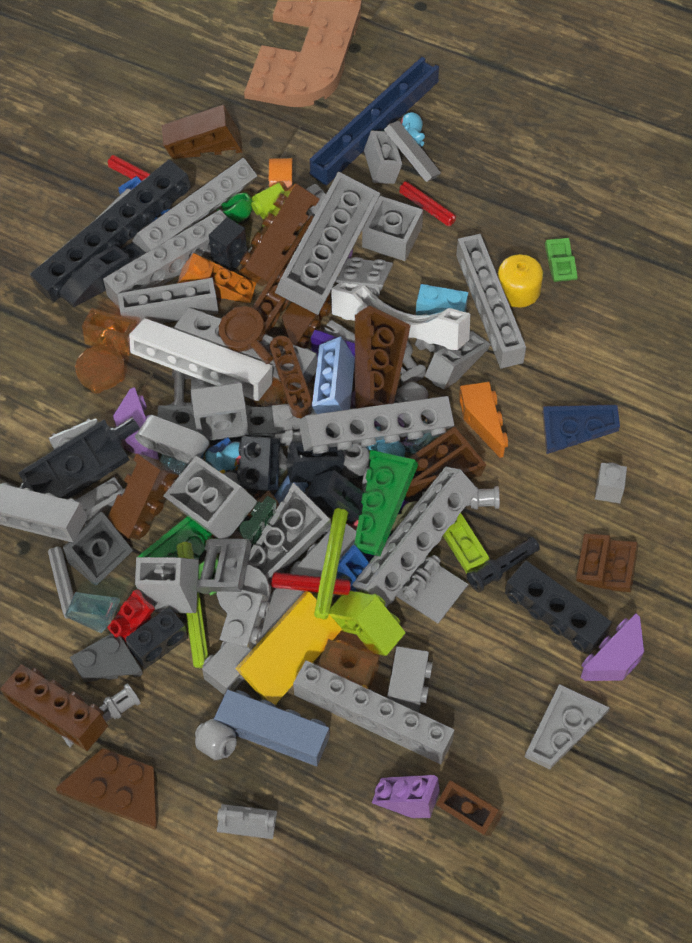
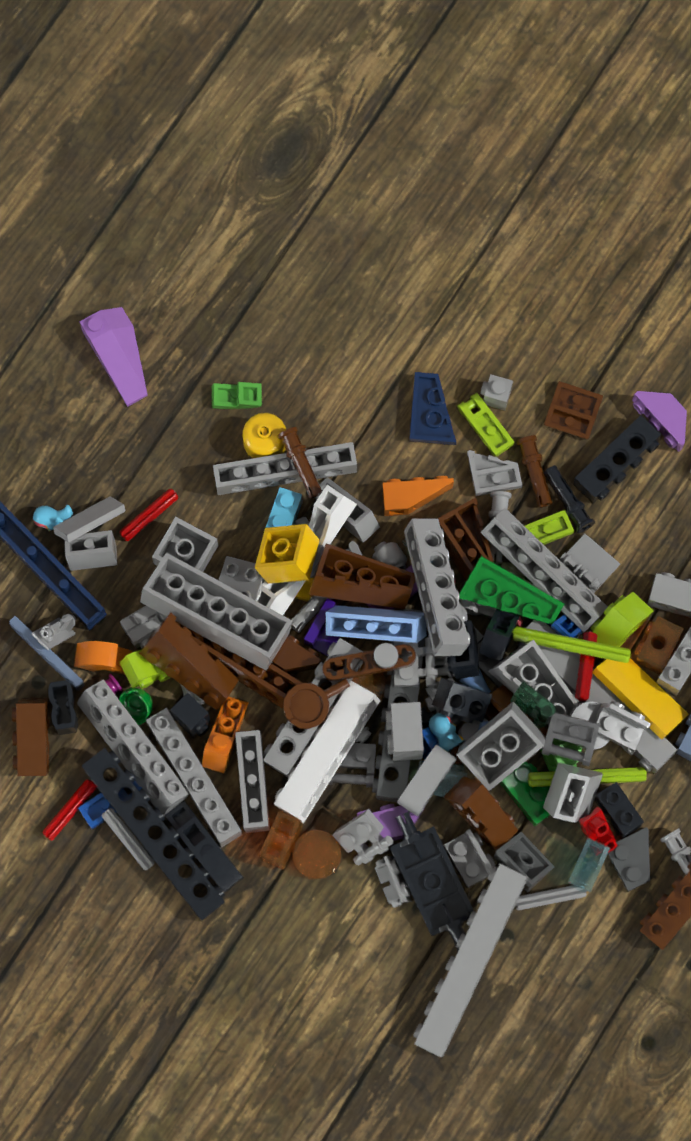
camera: 85 degrees left, 15 degrees up
none -> sand blue tile [9,616,85,691]
none -> light grey hinge [32,614,76,650]
none -> black brick [48,680,78,735]
none -> medium lavender wedge [80,307,148,407]
none -> magenta bush [101,674,123,695]
none -> yellow brick [255,524,319,584]
none -> reddish brown pin [277,427,323,499]
none -> light grey plate [332,809,393,865]
none -> light grey tile [374,643,398,669]
none -> lime plate [457,393,515,457]
none -> light grey wing [467,450,522,496]
none -> reddish brown pin [516,435,553,508]

